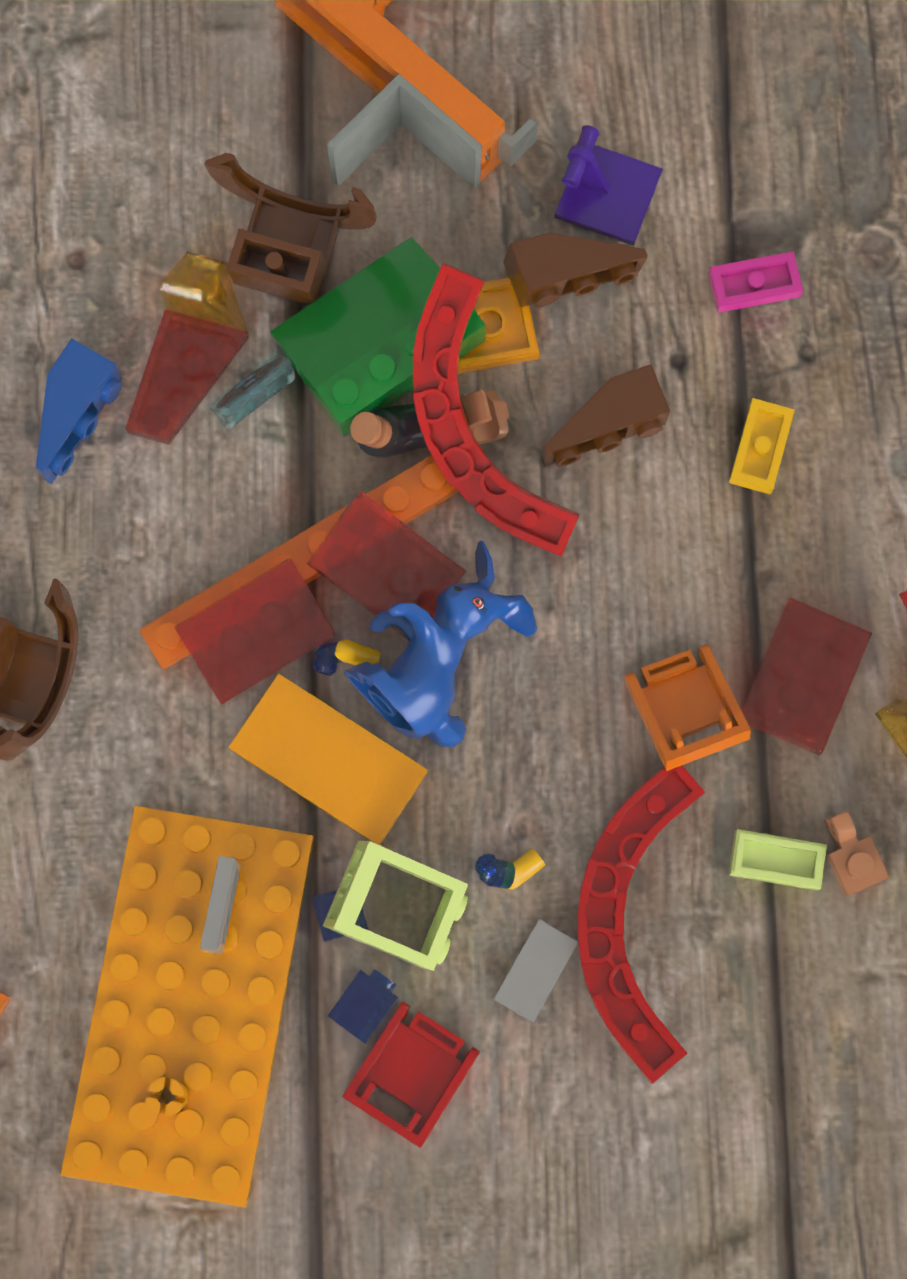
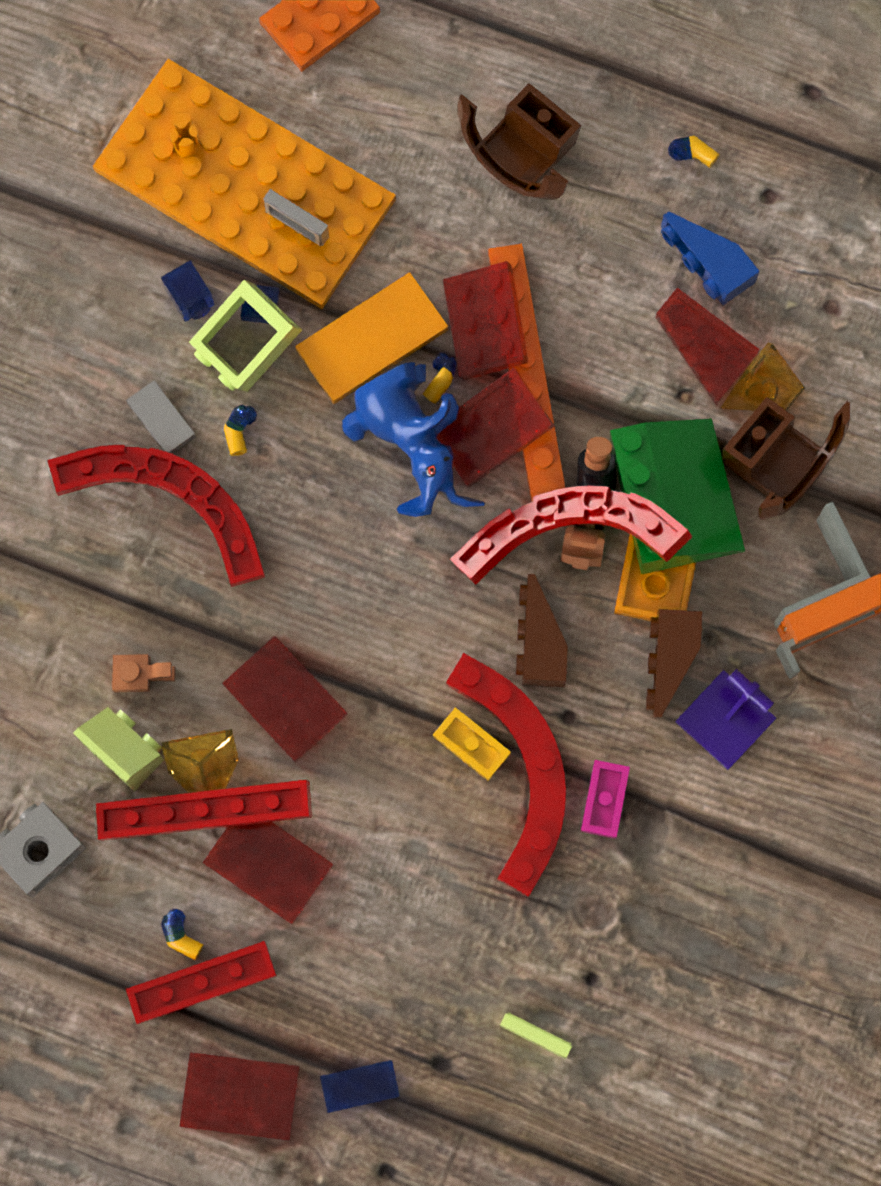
camera: 115 degrees right, 0 degrees up
clear light blue slope [210,355,295,430] -> none
red container [342,1001,481,1148] -> none
orange container [624,644,751,771] -> none
yellowish green tile [729,829,827,891] -> none
none -> red plate [446,653,566,898]

